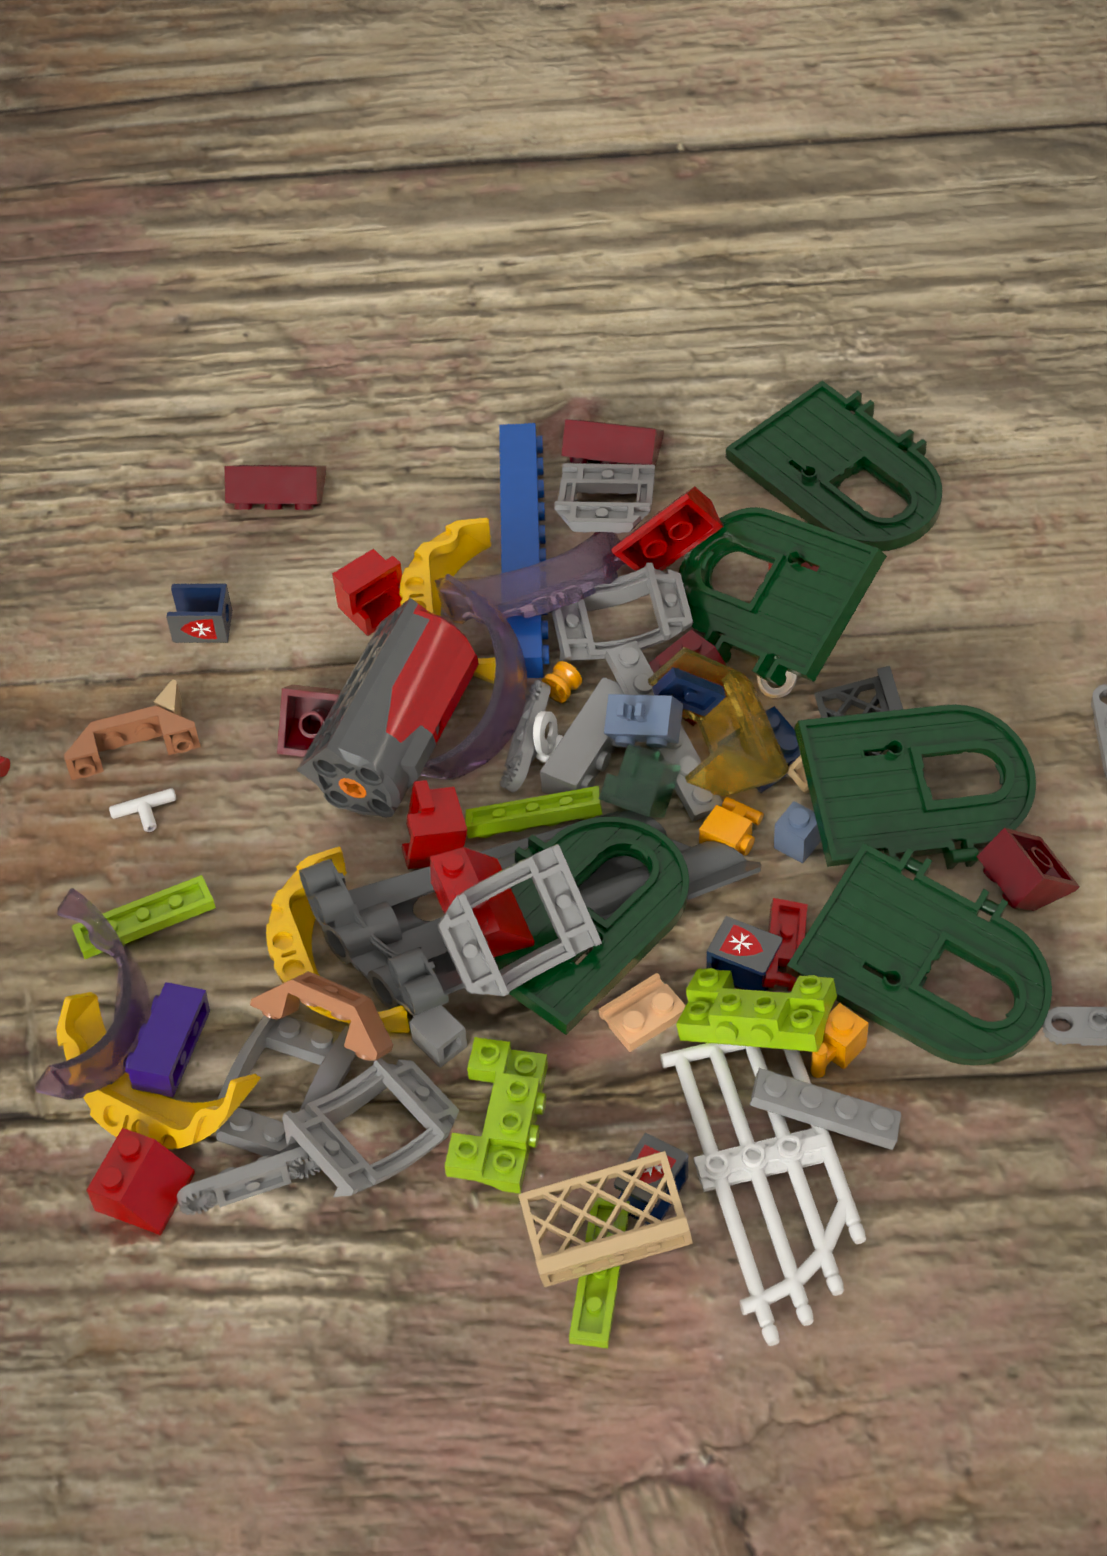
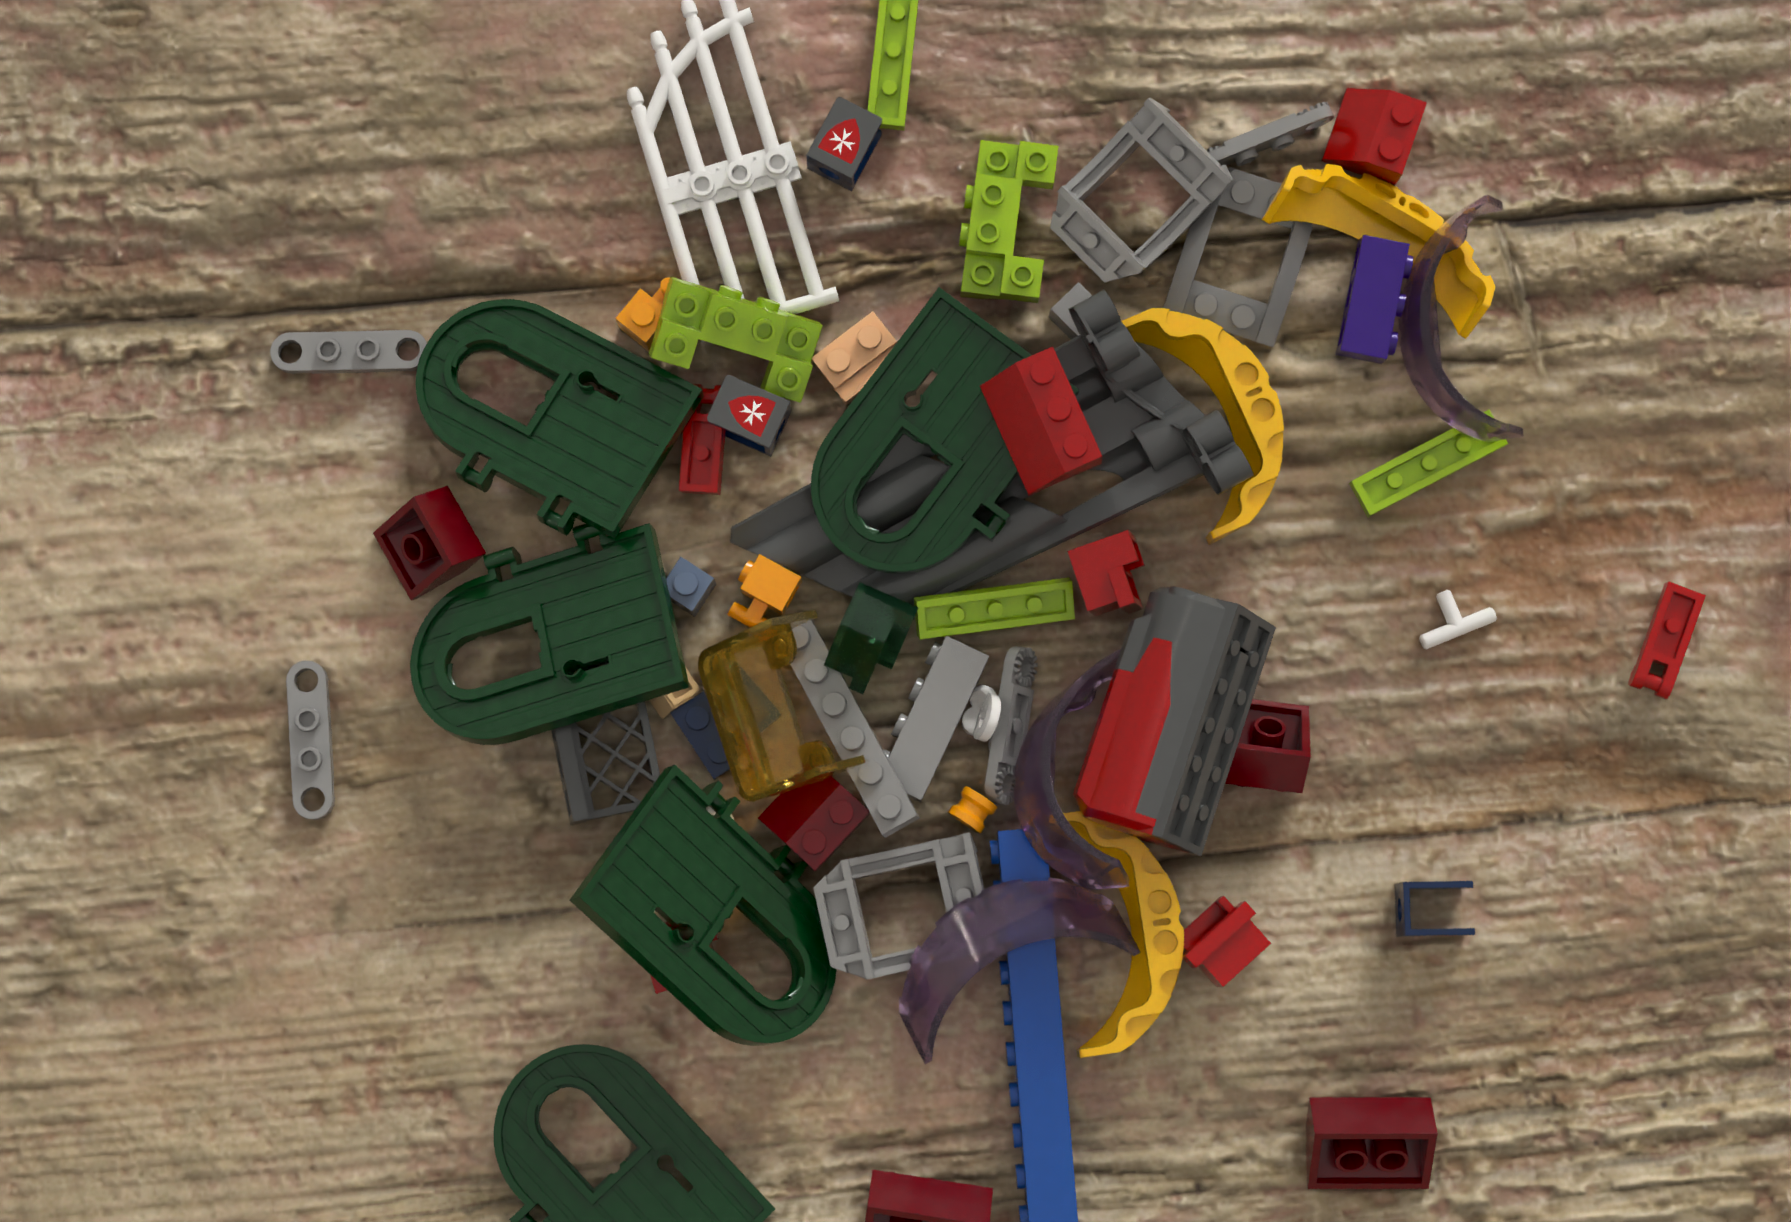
camera: 170 degrees right, 30 degrees up
nougat slope [64,706,201,780] -> none
tan slope [154,679,182,716] -> none
nougat slope [250,971,393,1061] -> none
light grey wedge [438,844,602,997] -> none
tan fence [518,1151,693,1287] -> none
light grey wedge [555,463,655,533] -> none
sand blue brick [604,694,683,748] -> none
red slope [611,486,723,571] -> none
dark blue plate [652,667,726,717] -> none
light grey plate [750,1068,901,1150] -> none

